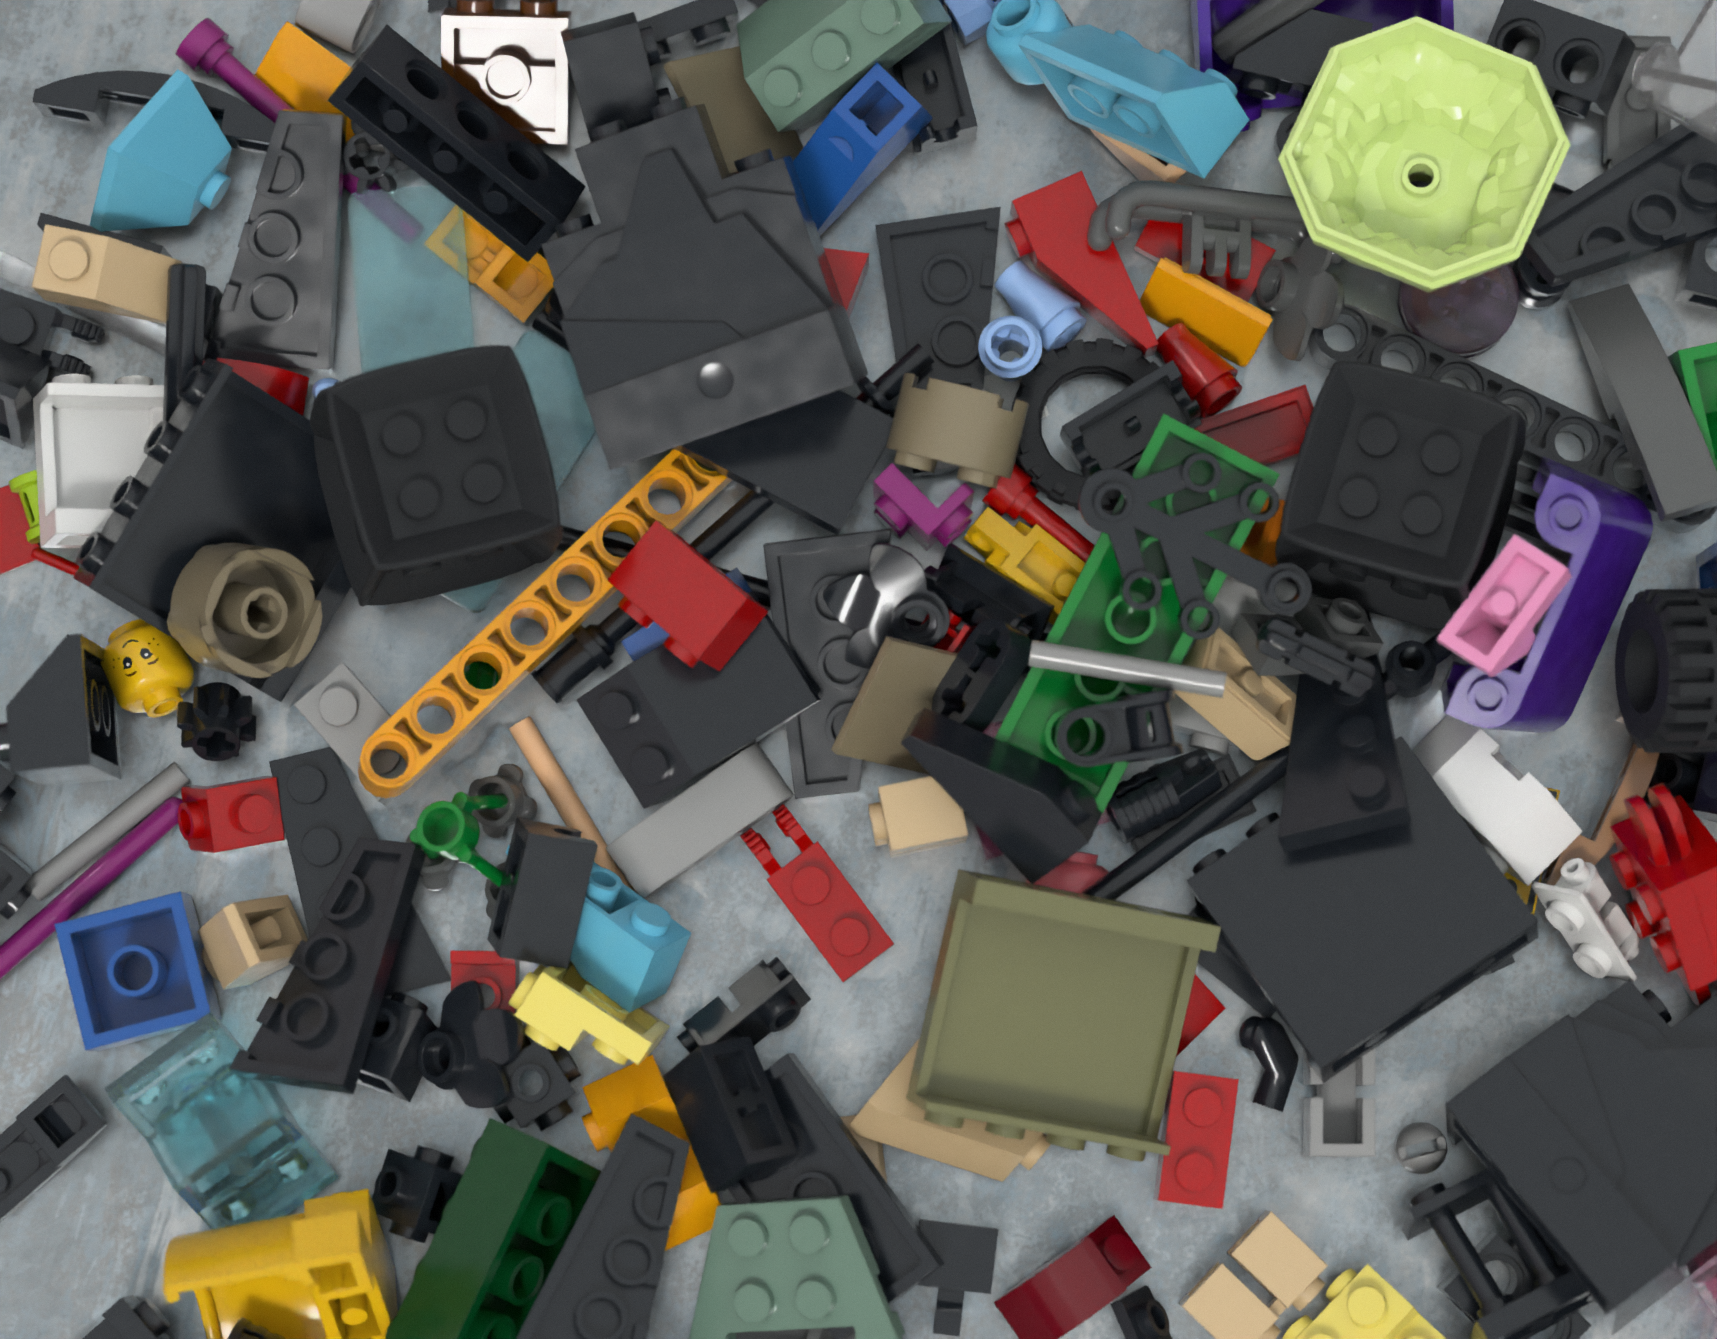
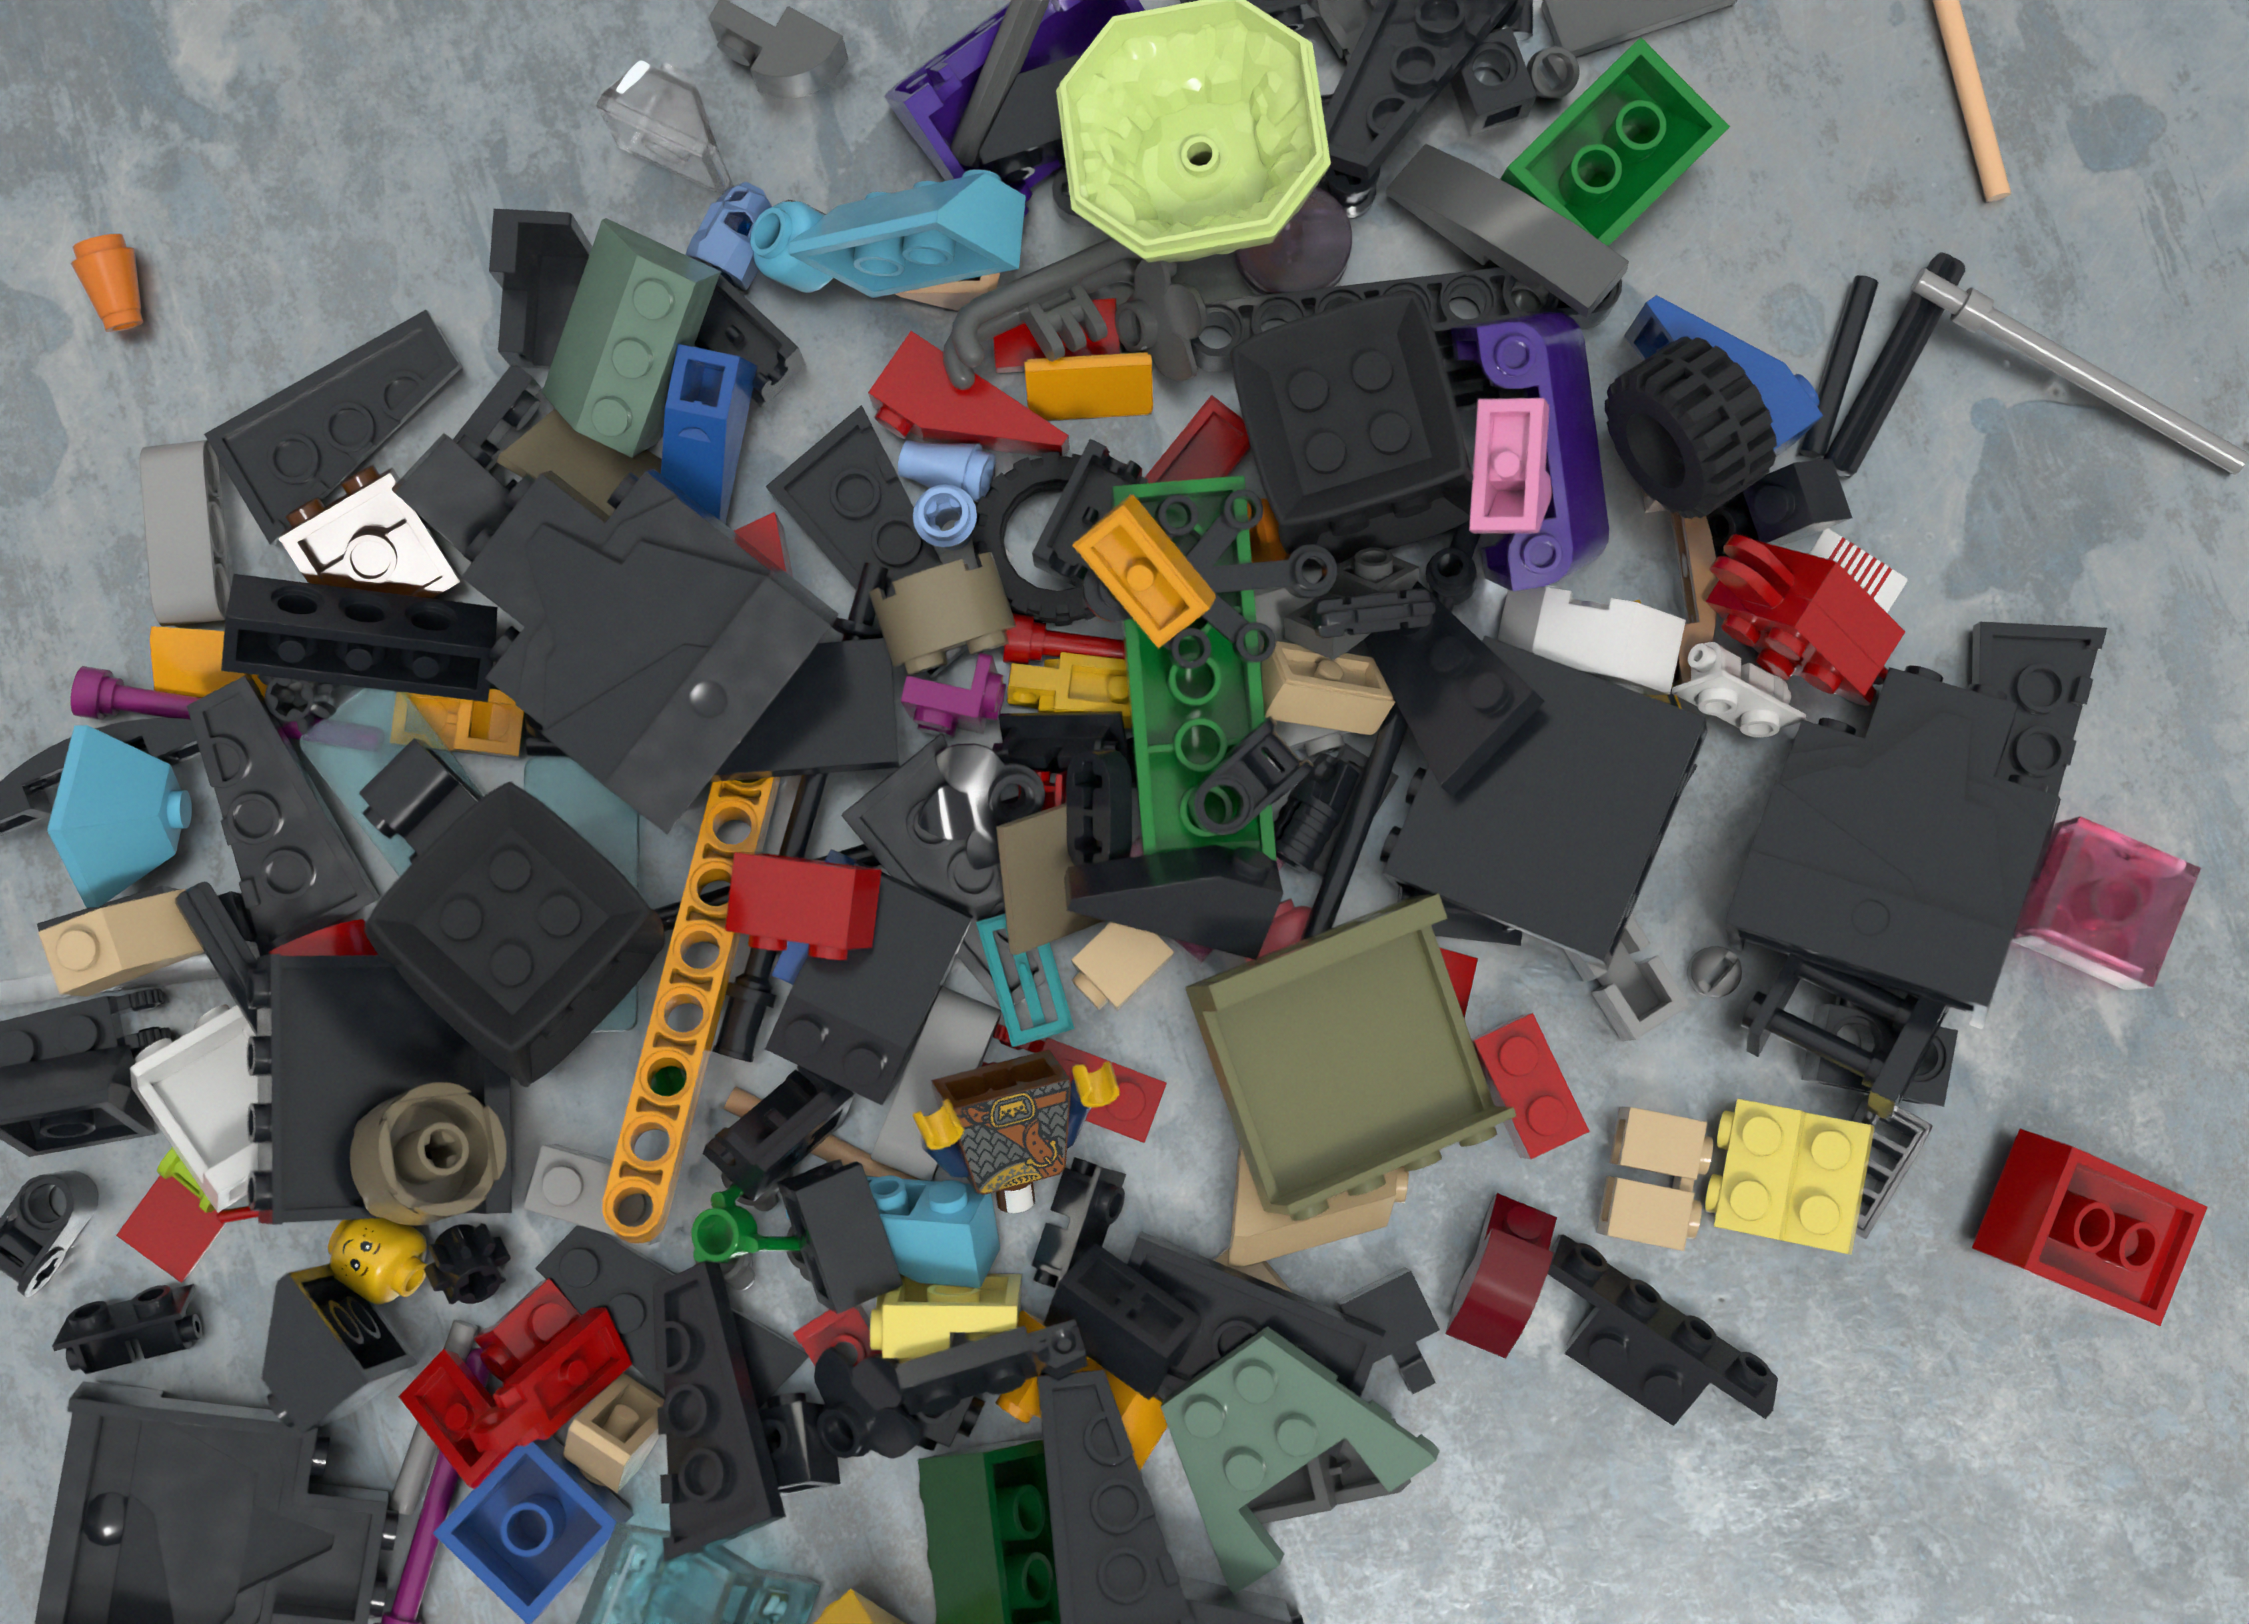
camera: 35 degrees left, 0 degrees up
black brick [372,1145,464,1243] -> none
light grey bar [1028,640,1227,698] -> none
red cone [1156,322,1242,419] -> none
black arm [1239,1016,1298,1112] -> none
none -> black brick [359,738,482,863]
none -> red slope [398,1348,517,1489]
none -> red hinge [467,1308,632,1453]
none -> black hinge [703,1066,855,1202]
none -> black hinge [896,1319,1087,1415]
none -> torso [912,1050,1120,1213]
none -> teal tile [976,913,1075,1047]
none -> light orange slope [1073,494,1216,648]

